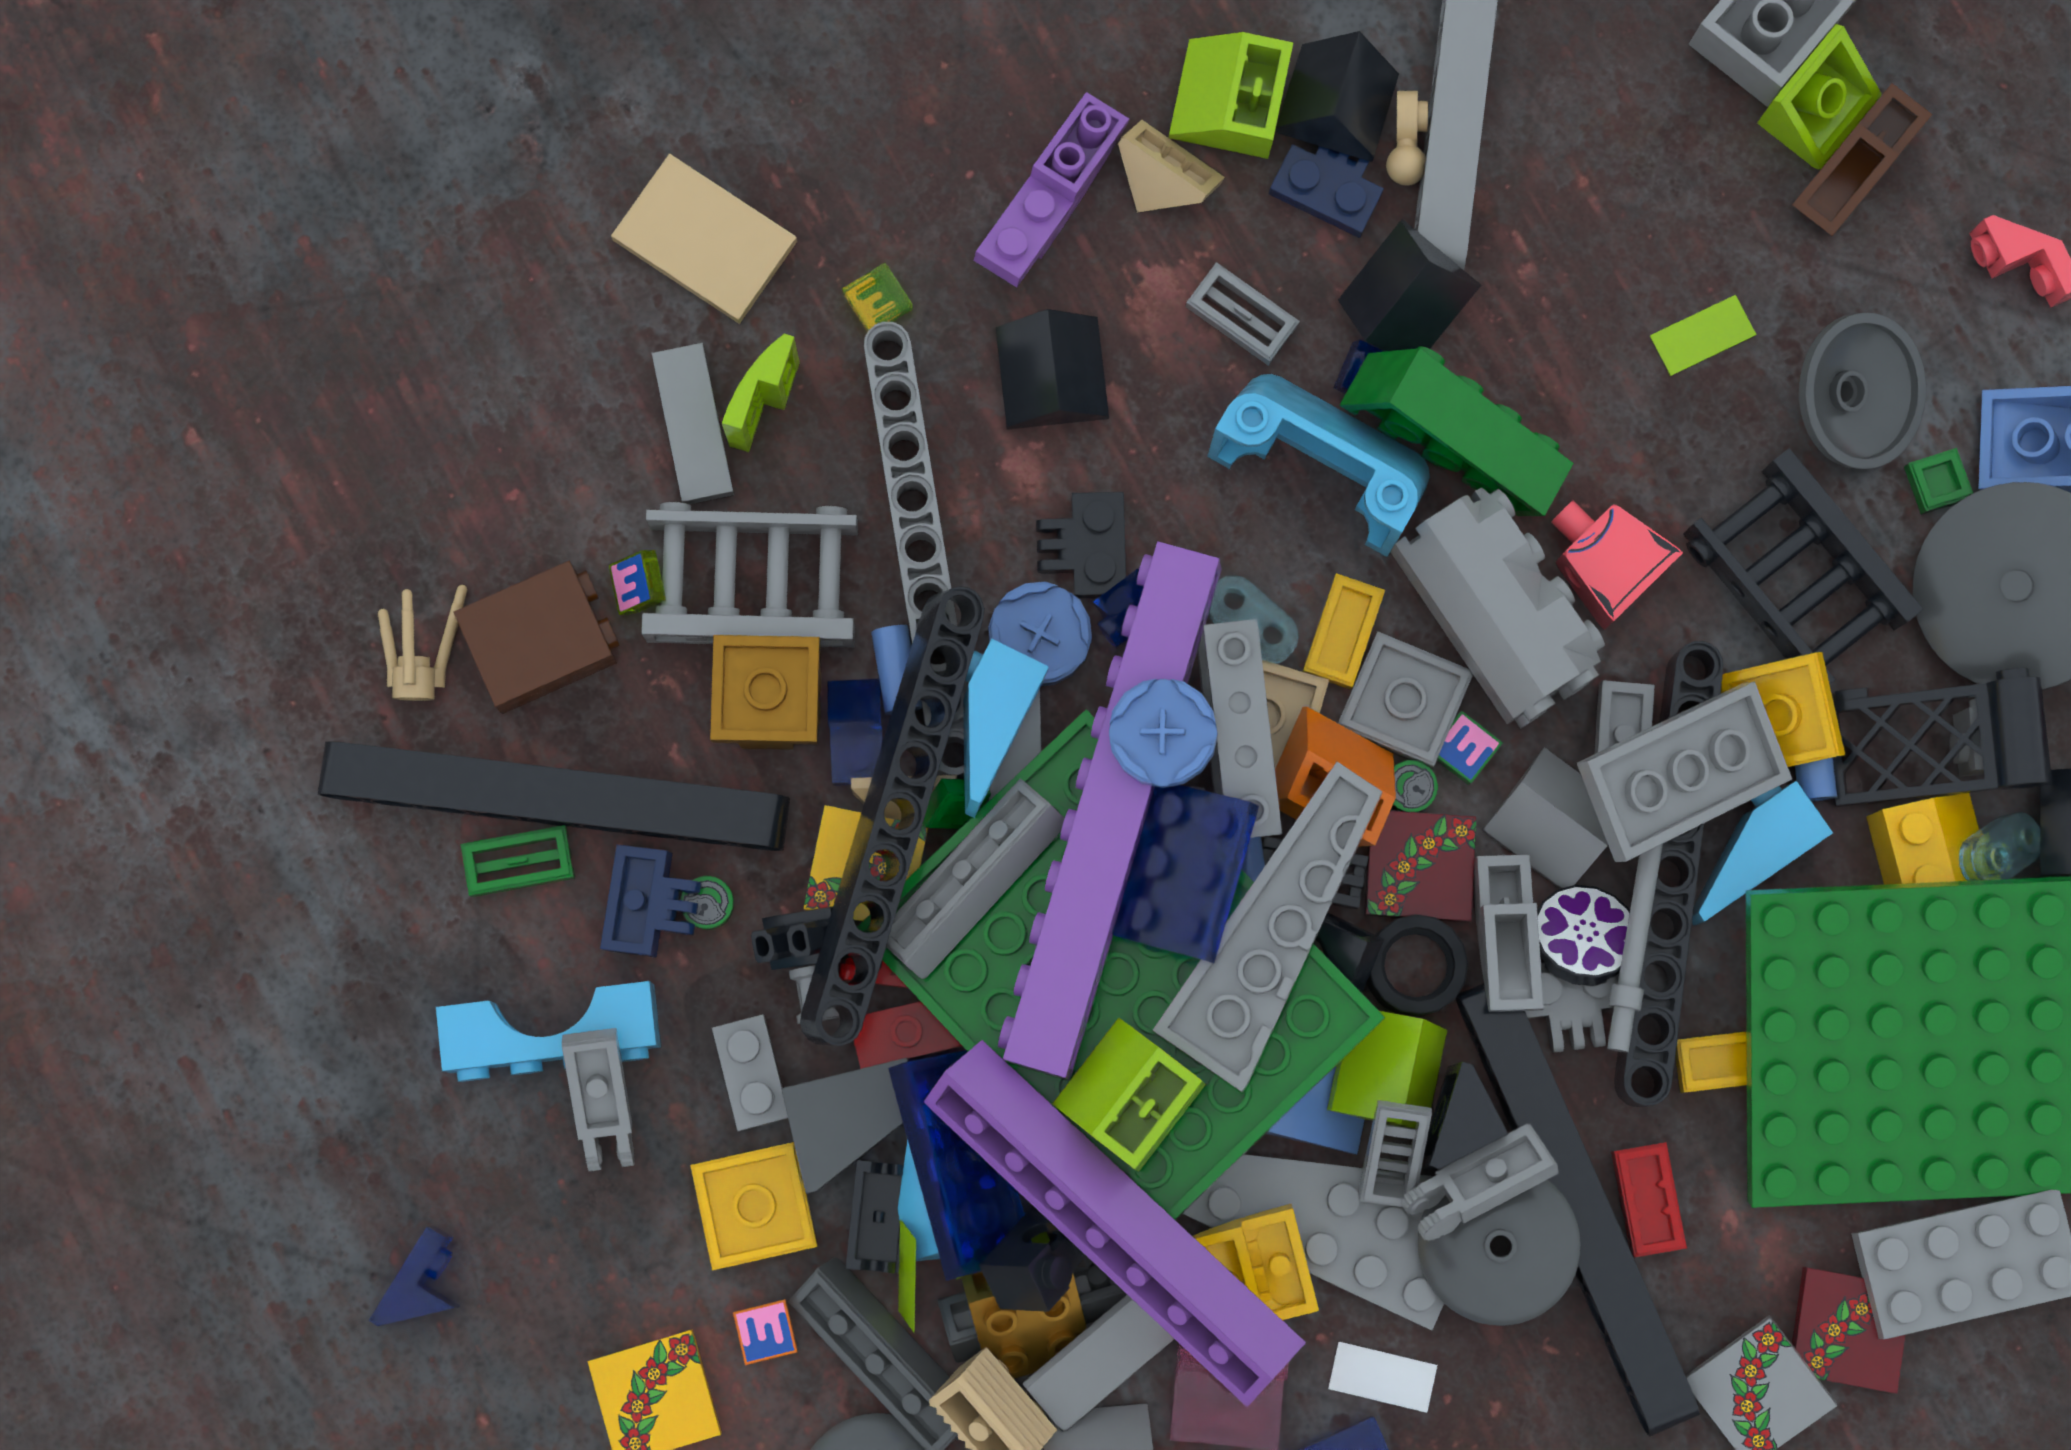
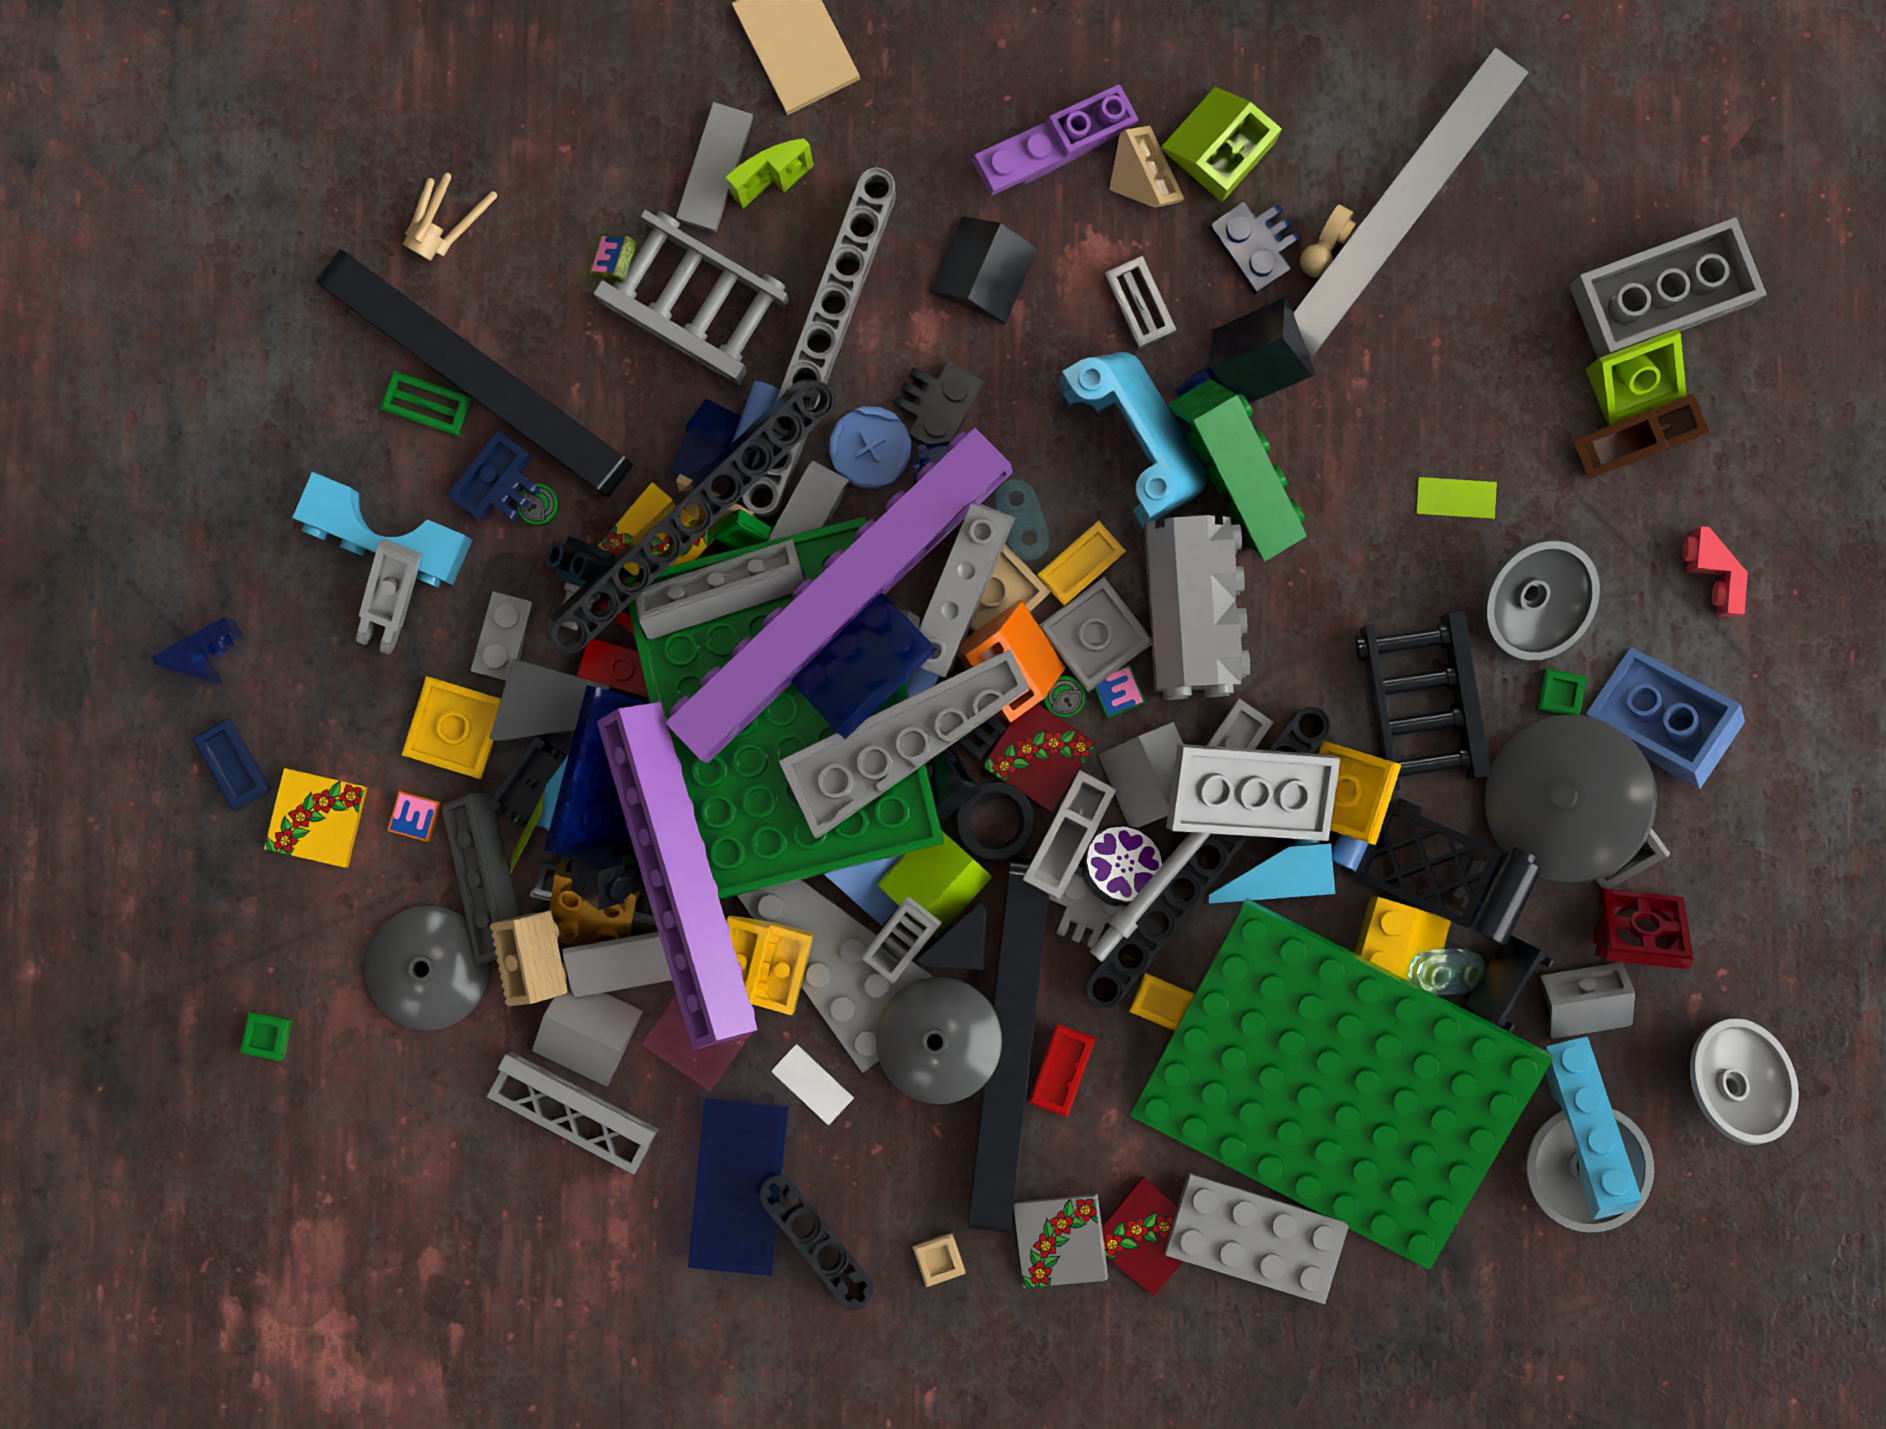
camera: 40 degrees right, 5 degrees up
reddish brown brick [453,560,620,714] -> none
pearl gold panel [710,635,821,750] -> none
clear neon green tile [842,262,913,332] -> none
medium azure slope [963,639,1049,818] -> none
lime slope [1052,1018,1206,1171] -> none
medium blue tile [1109,679,1218,788] -> none
black slope [1275,31,1399,162] -> none
light grey hinge [1401,1123,1559,1241] -> none
coral torso [1551,500,1683,630] -> none
none -> dark blue tile [192,718,271,811]

